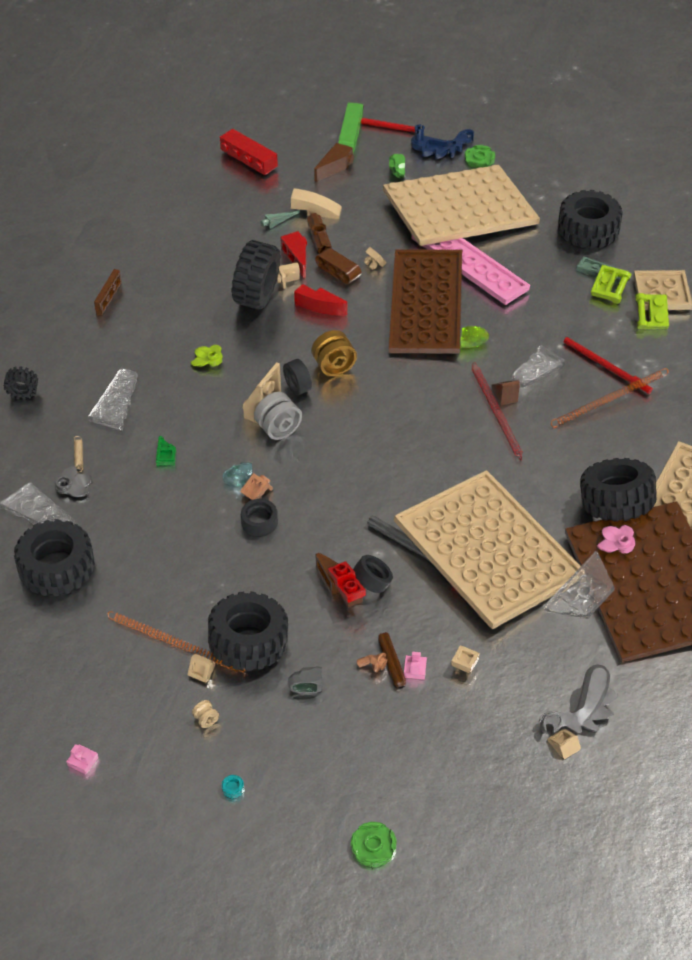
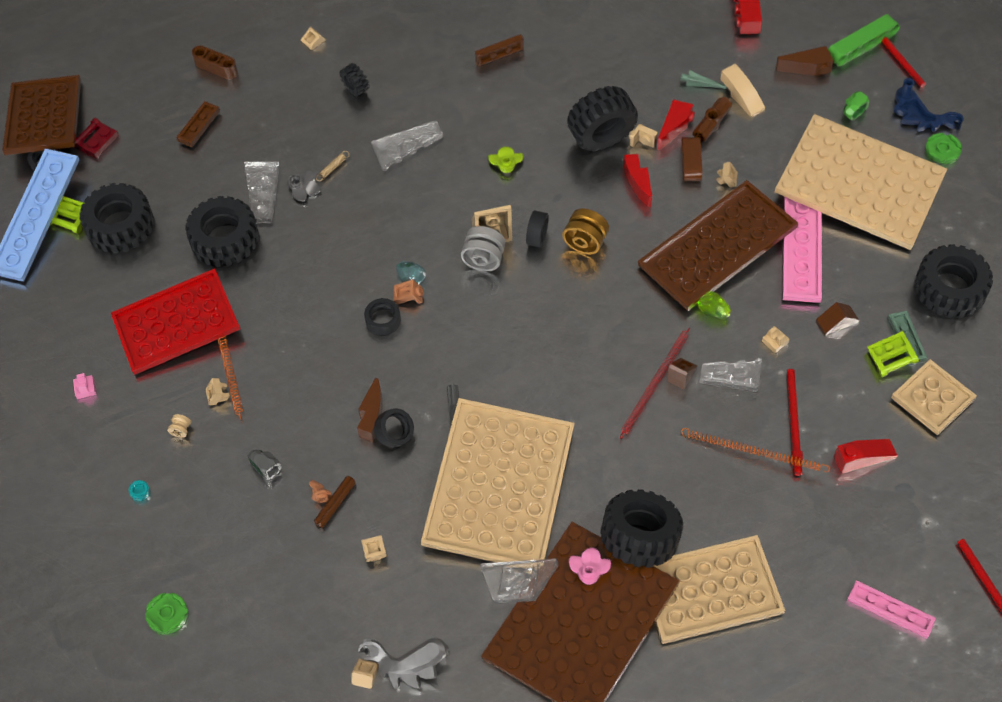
camera: 50 degrees right, 10 degrees up
green tile [156,436,177,466] -> none
black tyre [208,591,288,671] -> none
red slope [328,561,366,603] -> none
bright pink tile [404,652,427,680] -> none
lime plate [635,293,669,329] -> none
none -> red plate [111,268,241,375]
none -> tan tile [761,326,789,354]
none -> reddish brown slope [816,302,859,335]
none -> red slope [834,439,898,474]

